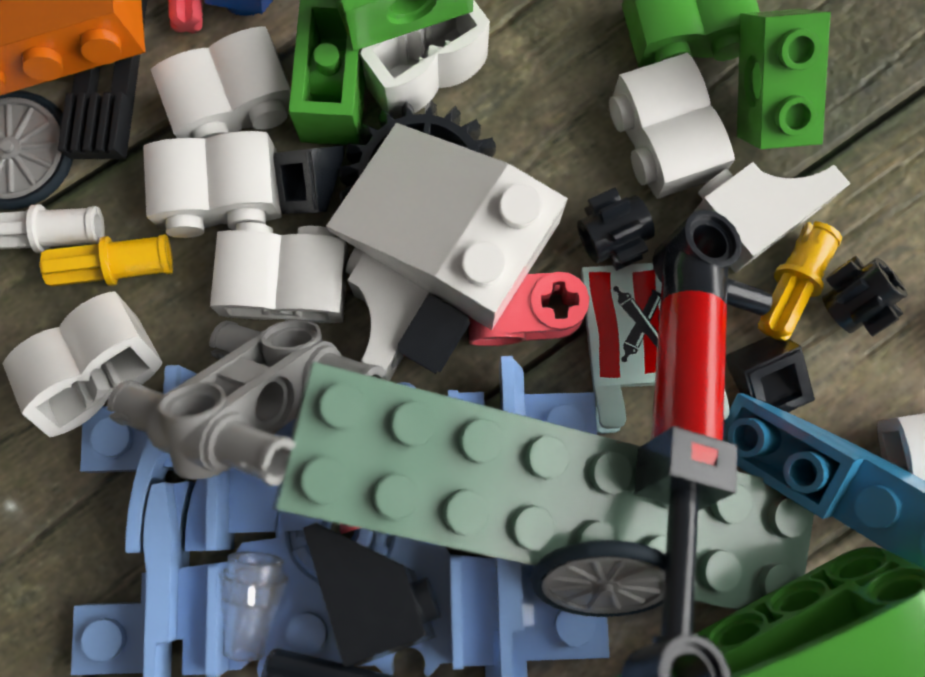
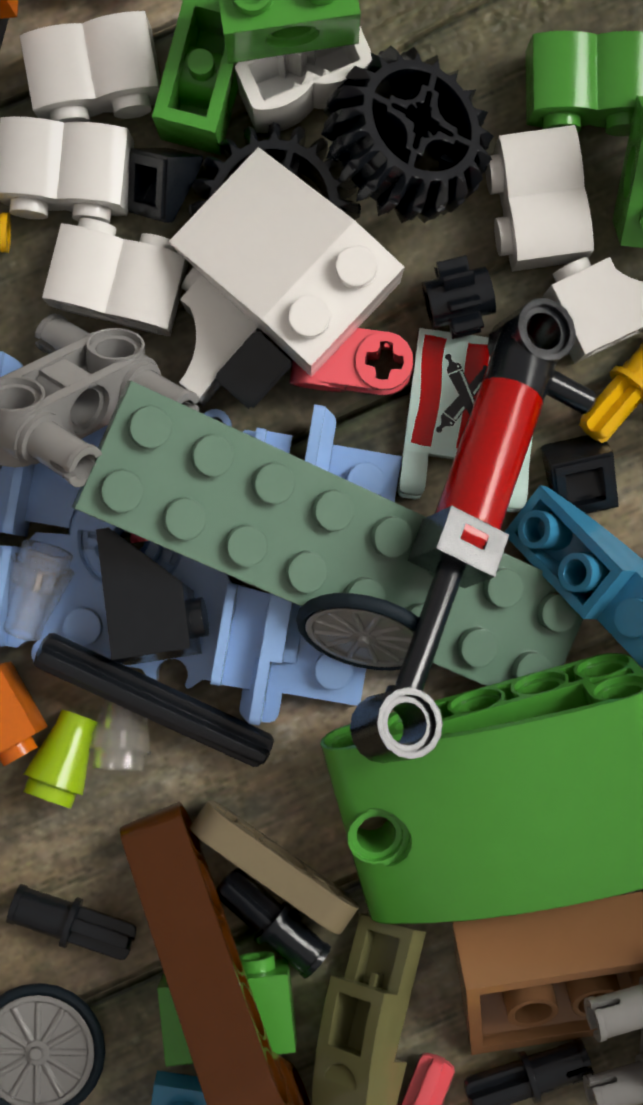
camera: 15 degrees right, 10 degrees up
none -> black gear [321,46,494,224]

